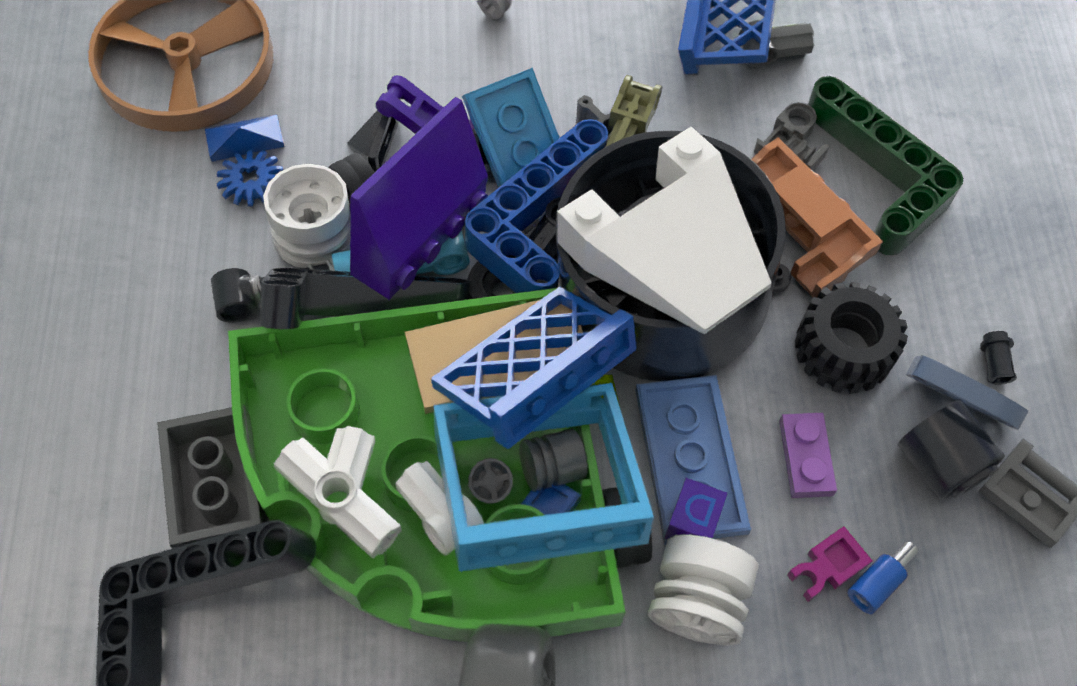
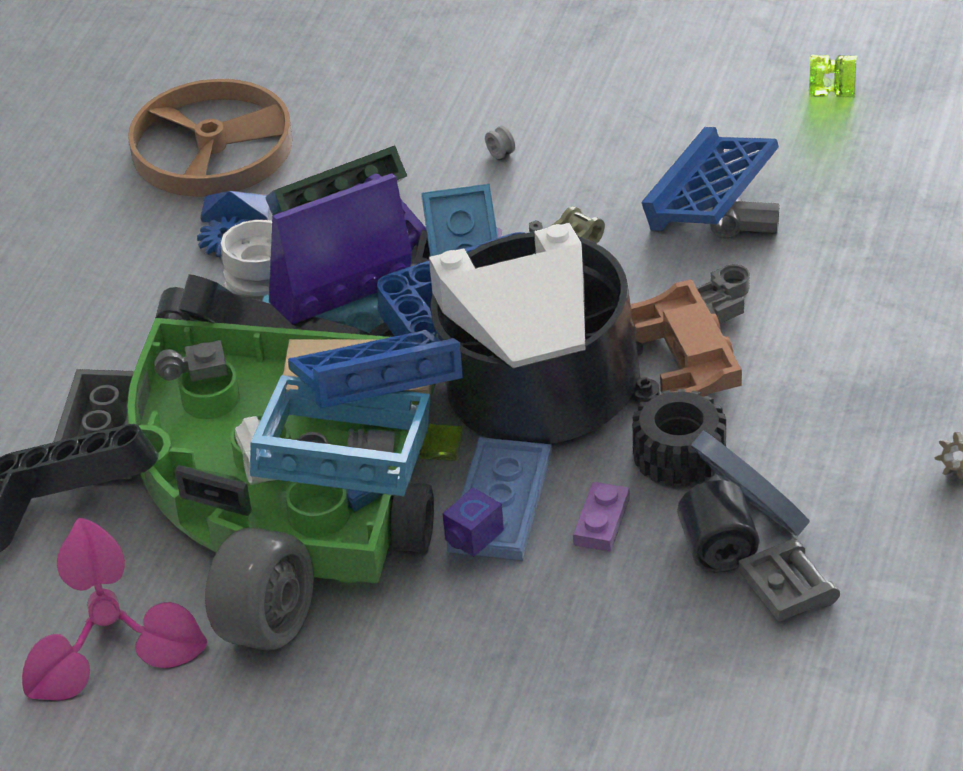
camera: 25 degrees right, 20 degrees down
white piece [274,426,401,559] -> none
white wheel [648,535,759,645] -> none
magenta plate [787,526,873,602] -> none
dark green beam [808,76,964,256] -> none
blue piece [847,542,918,615] -> none
black pin [980,331,1017,385] -> none
none -> dark grey plate [154,340,228,382]
none -> black slope [175,465,252,516]
none -> dark green brick [265,145,407,216]

